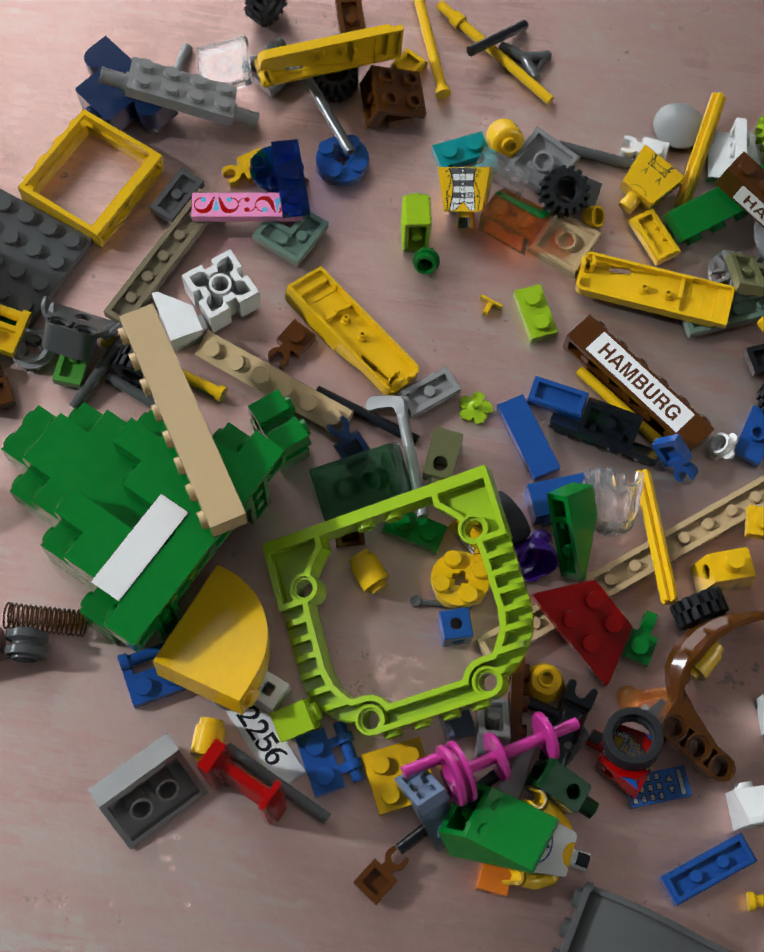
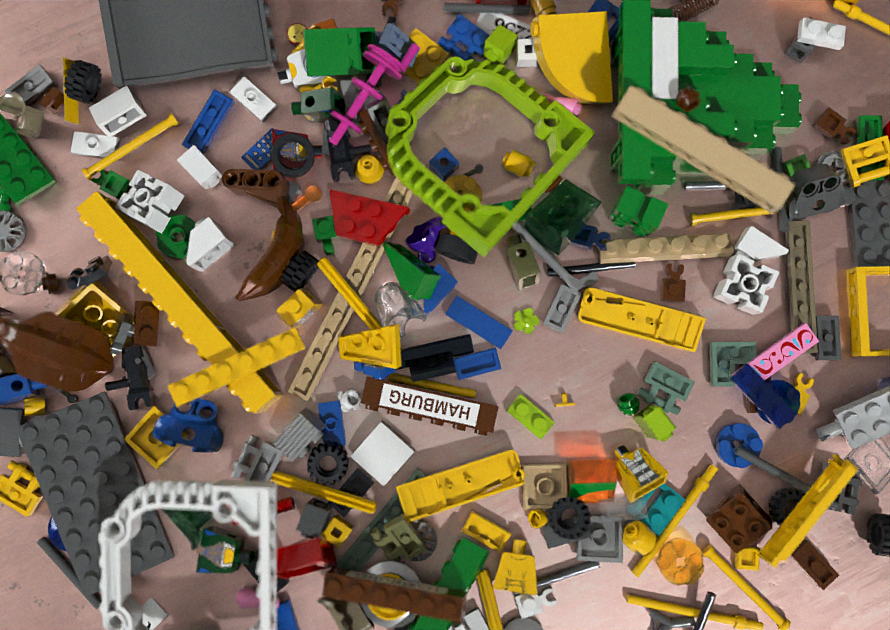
camera: 150 degrees right, 15 degrees up
none -> white plate [230,77,277,122]
none -> light yellow tile [287,23,307,46]
none -> yellow wing [338,323,401,369]
none -> white slope [350,420,415,486]
none -> bright pink cone [543,93,582,117]
none -> yellow bar [632,464,718,578]
none -> sand green plate [637,361,695,416]
none -> clear yellow plate [656,538,704,585]
none -> reddish brown plate [676,87,701,112]

